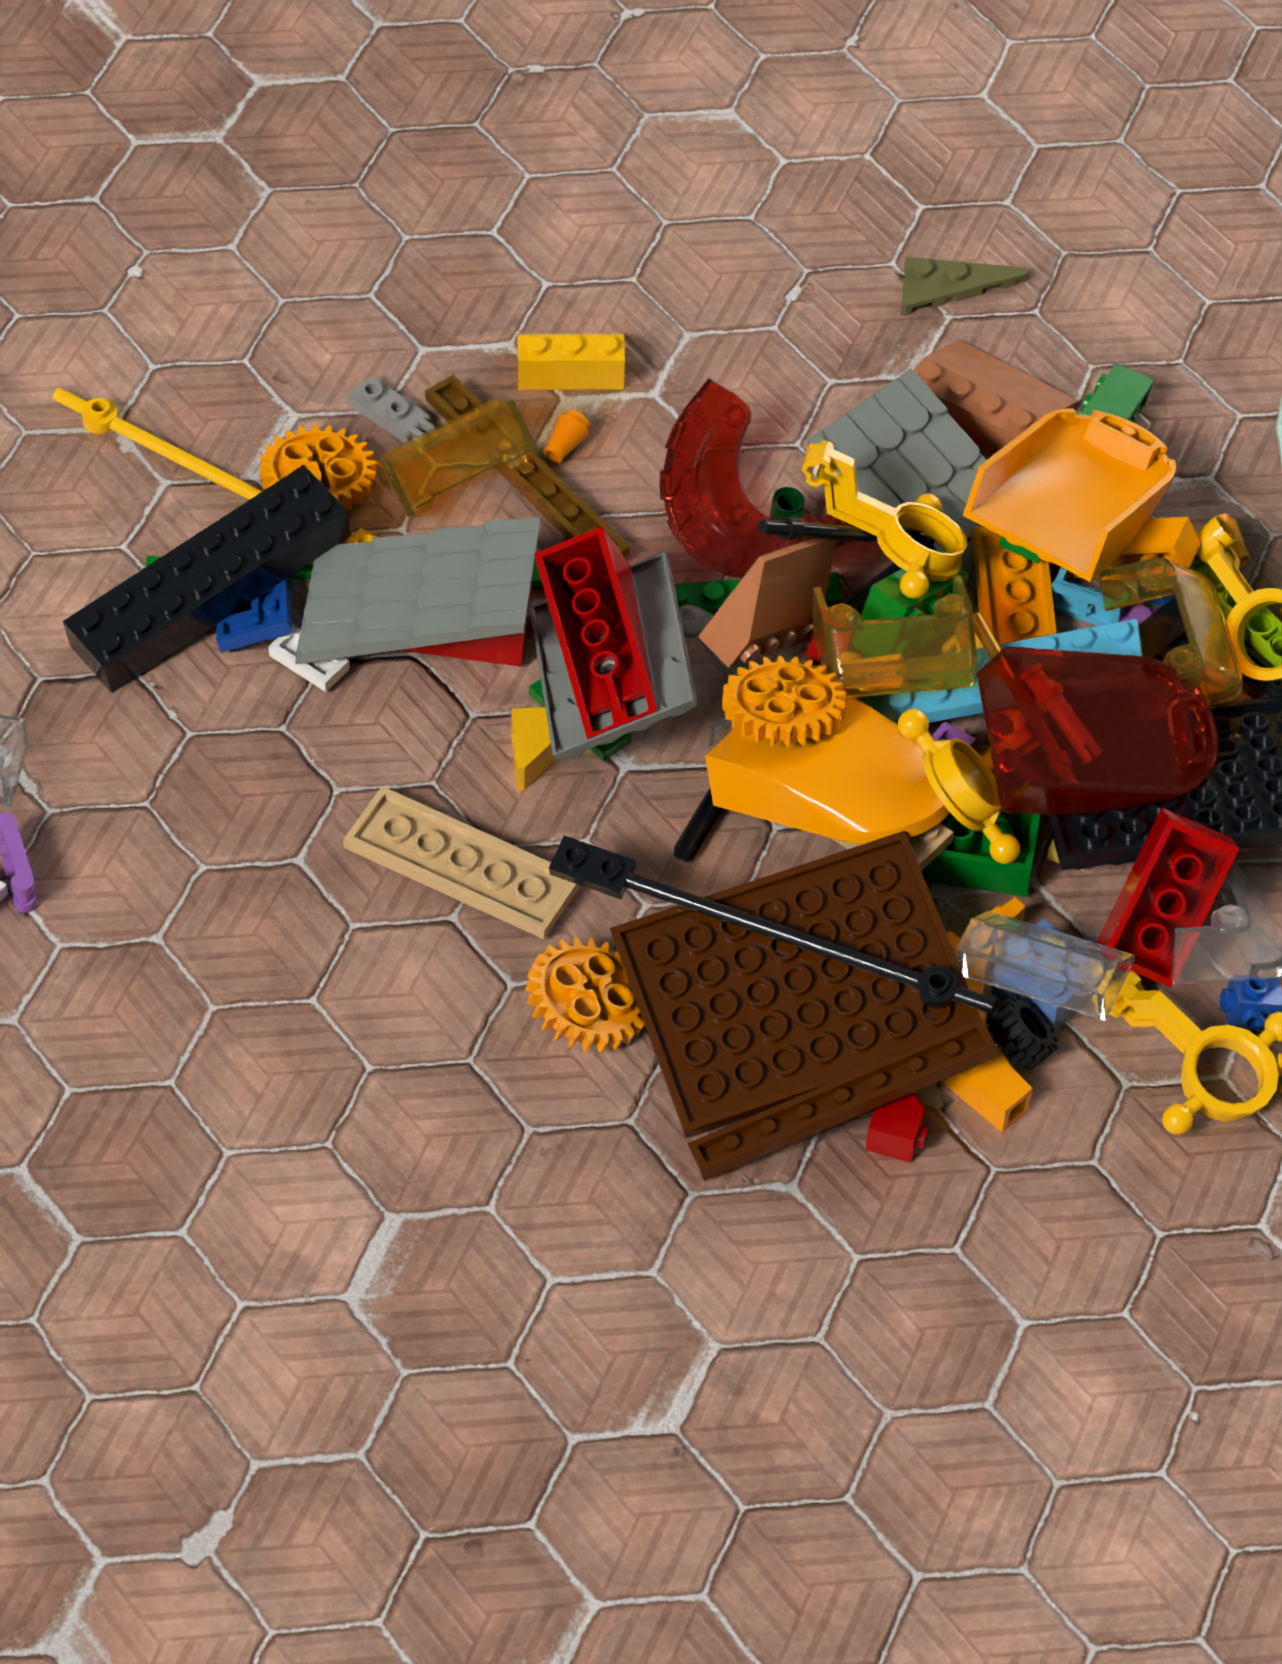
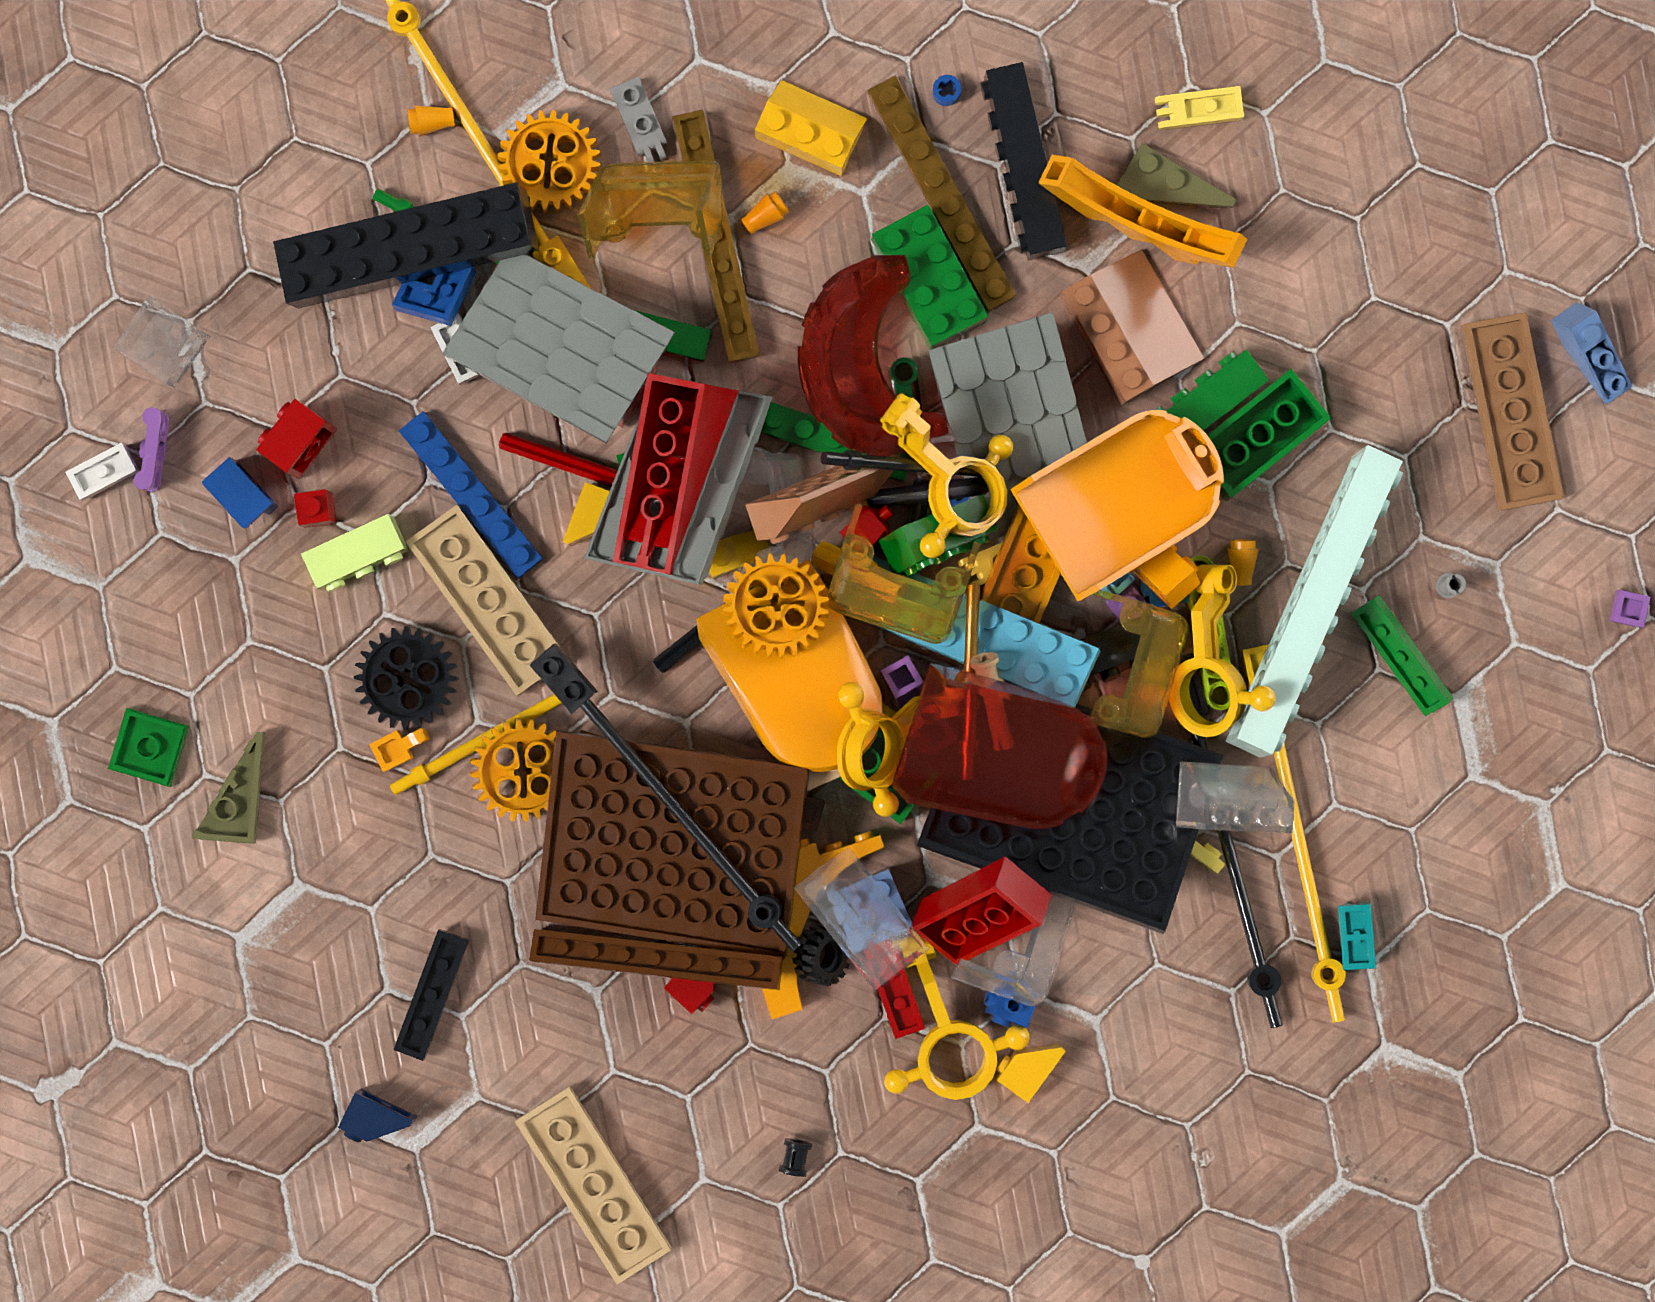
camera: 30 degrees right, 35 degrees up
none -> green tile [108,708,189,787]
none -> olive wing [192,732,266,844]
none -> blue panel [202,457,279,529]
none -> red brick [256,398,337,479]
none -> red brick [294,489,337,528]
none -> yellowish green brick [301,514,409,593]
none -> dark blue slope [338,1088,417,1142]
none -> black gear [354,626,459,730]
none -> light orange plate [369,728,430,773]
none -> yellow bar [390,694,562,796]
none -> black plate [393,929,469,1061]
none -> blue plate [399,411,543,579]
none -> light orange cone [407,105,455,137]
none -> red axle [499,432,618,487]
none -> tan plate [515,1086,672,1285]
none -> yellow slope [709,530,771,580]
none -> black bush [779,1138,812,1177]
none -> red plate [864,937,925,1039]
none -> pearl gold plate [867,75,1016,312]
none -> green brick [871,205,988,350]
none -> blue bush [933,75,961,106]
none -> black brick [980,62,1067,261]
none -> light orange arch [1039,154,1248,268]
none -> light yellow hinge [1155,86,1244,130]
none -> green brick [1207,369,1331,501]

